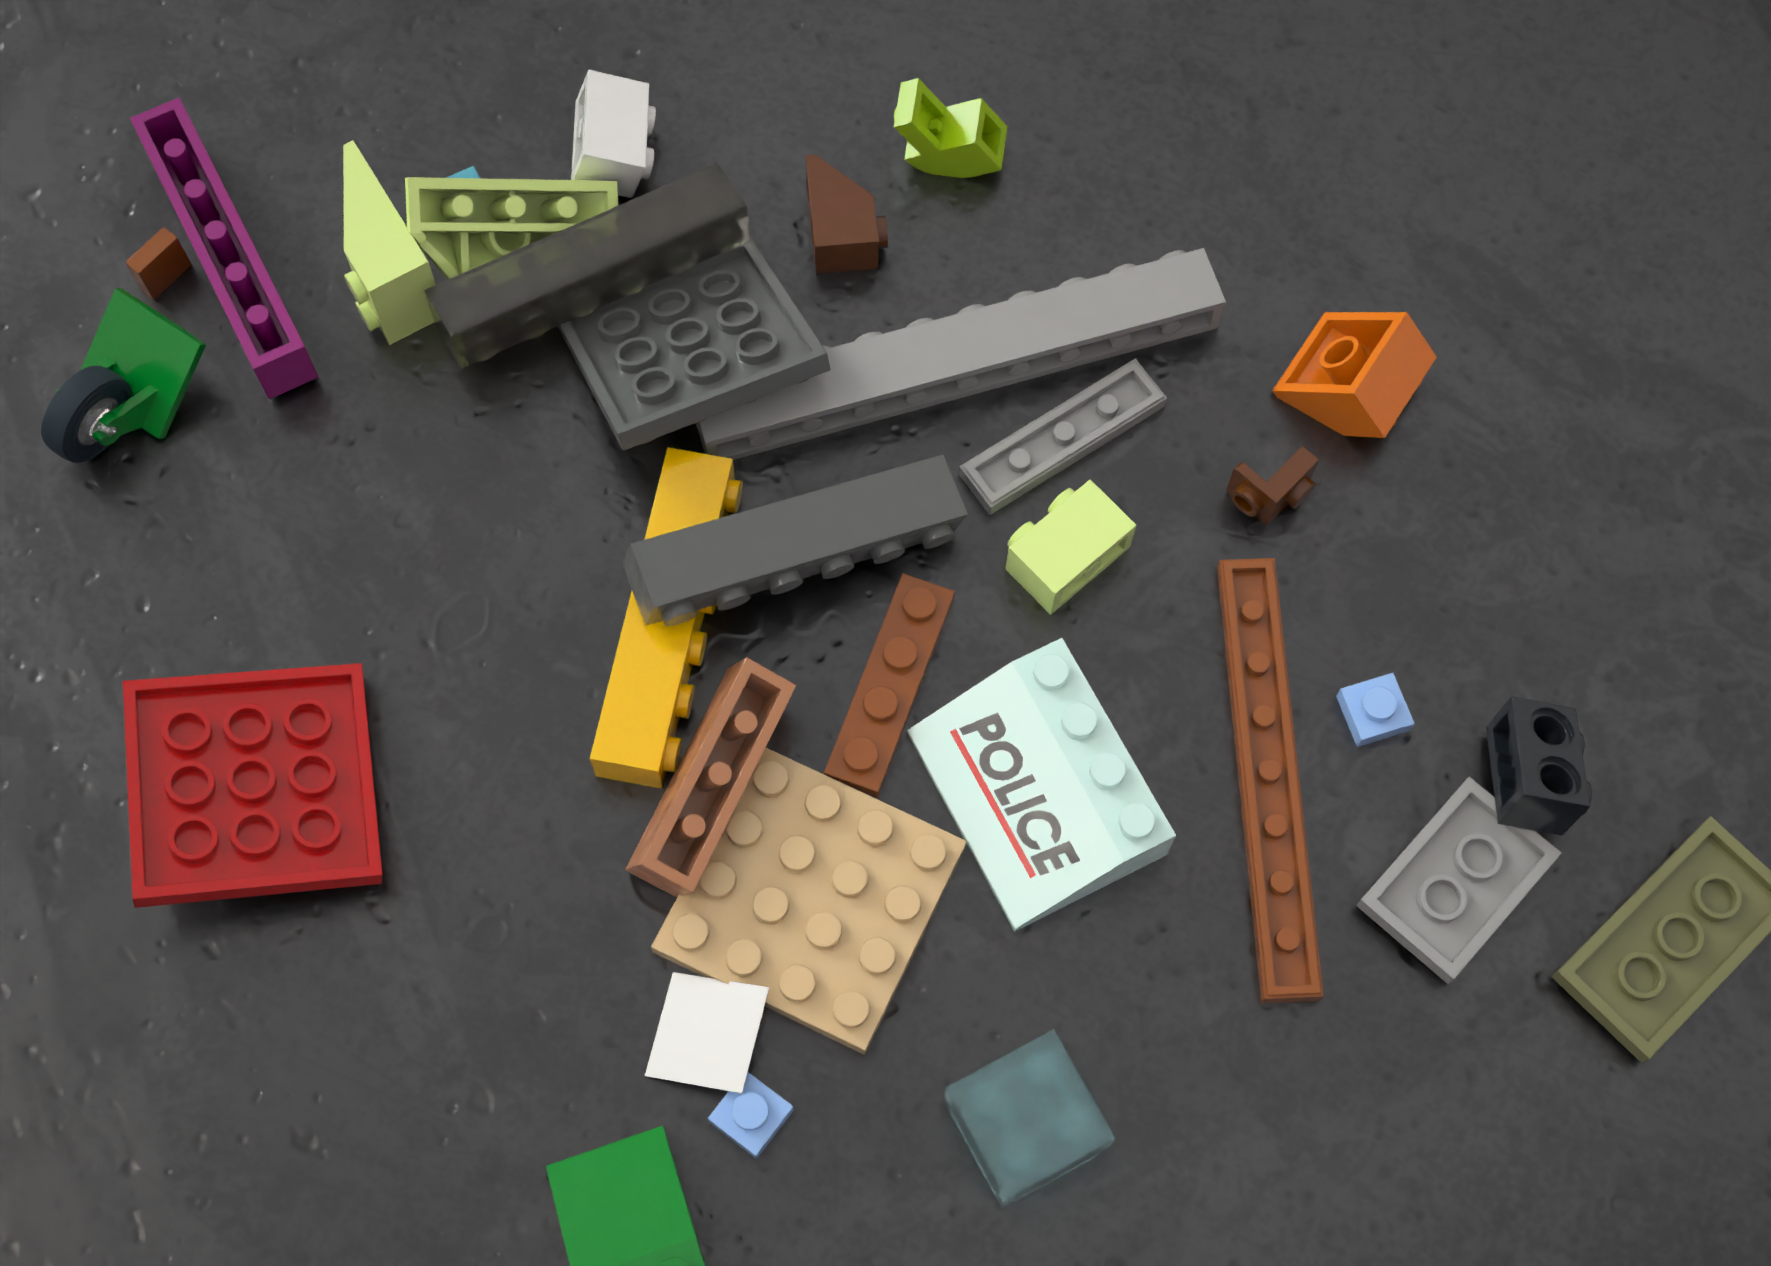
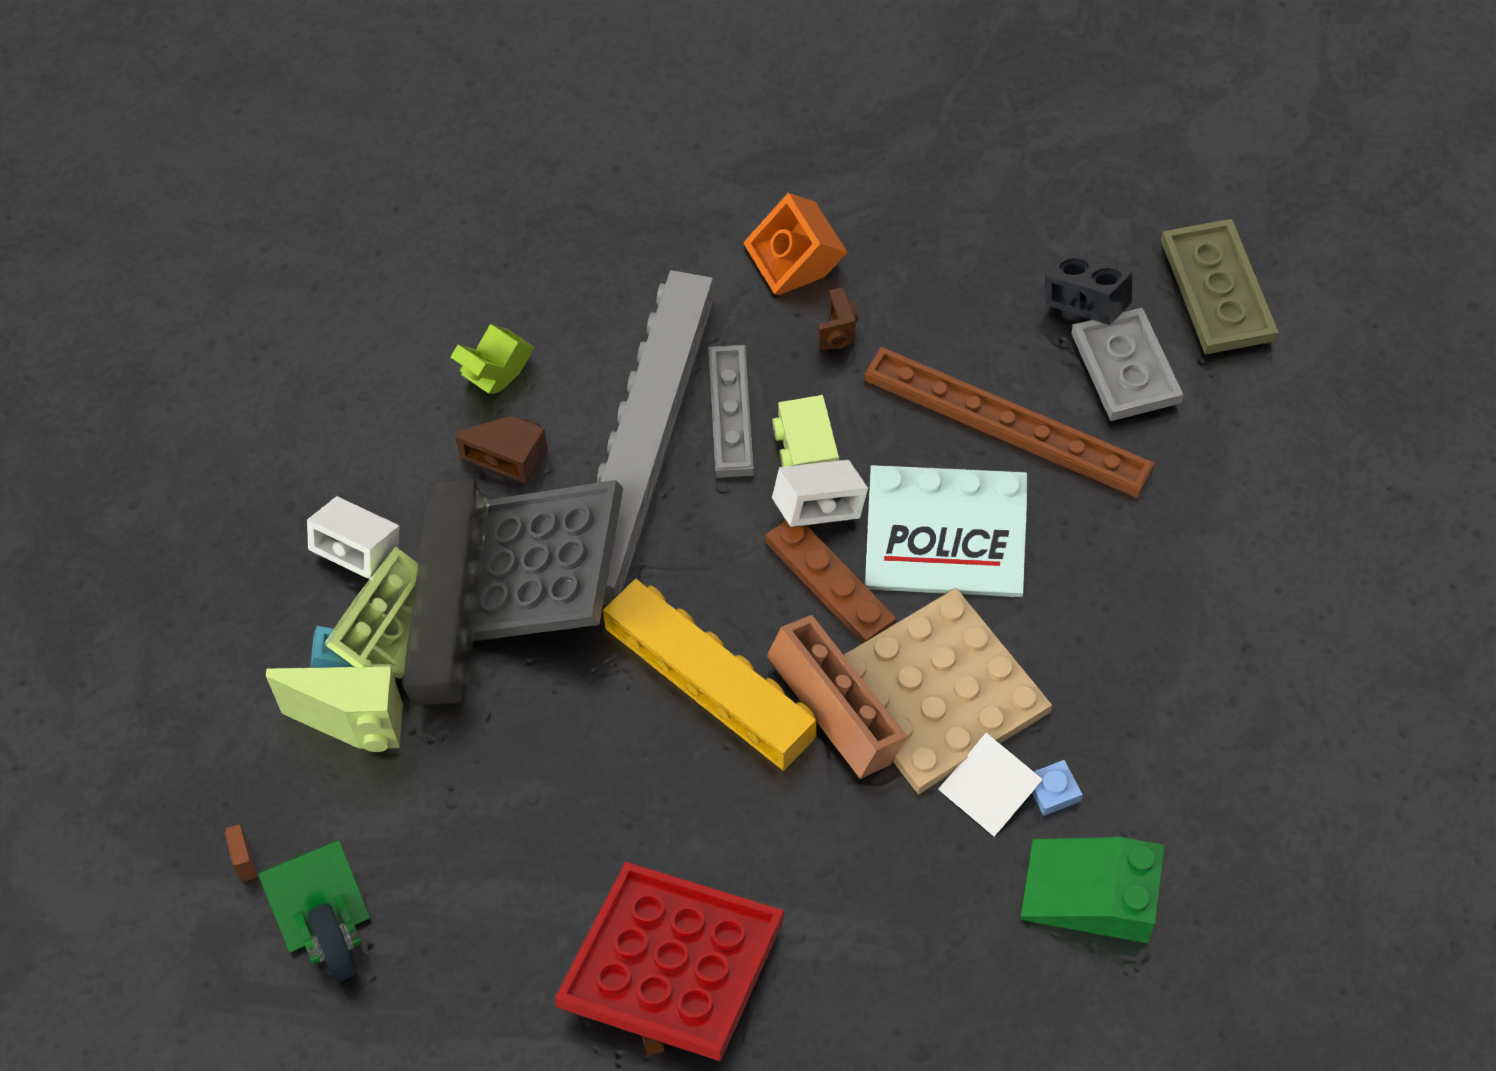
camera: 55 degrees left, 10 degrees down
magenta brick [130,97,319,399] -> none
dark grey brick [622,454,968,626] -> none
clear light blue brick [943,1029,1116,1209] -> none
light blue plate [1336,673,1415,747] -> none
none -> white brick [772,460,868,527]

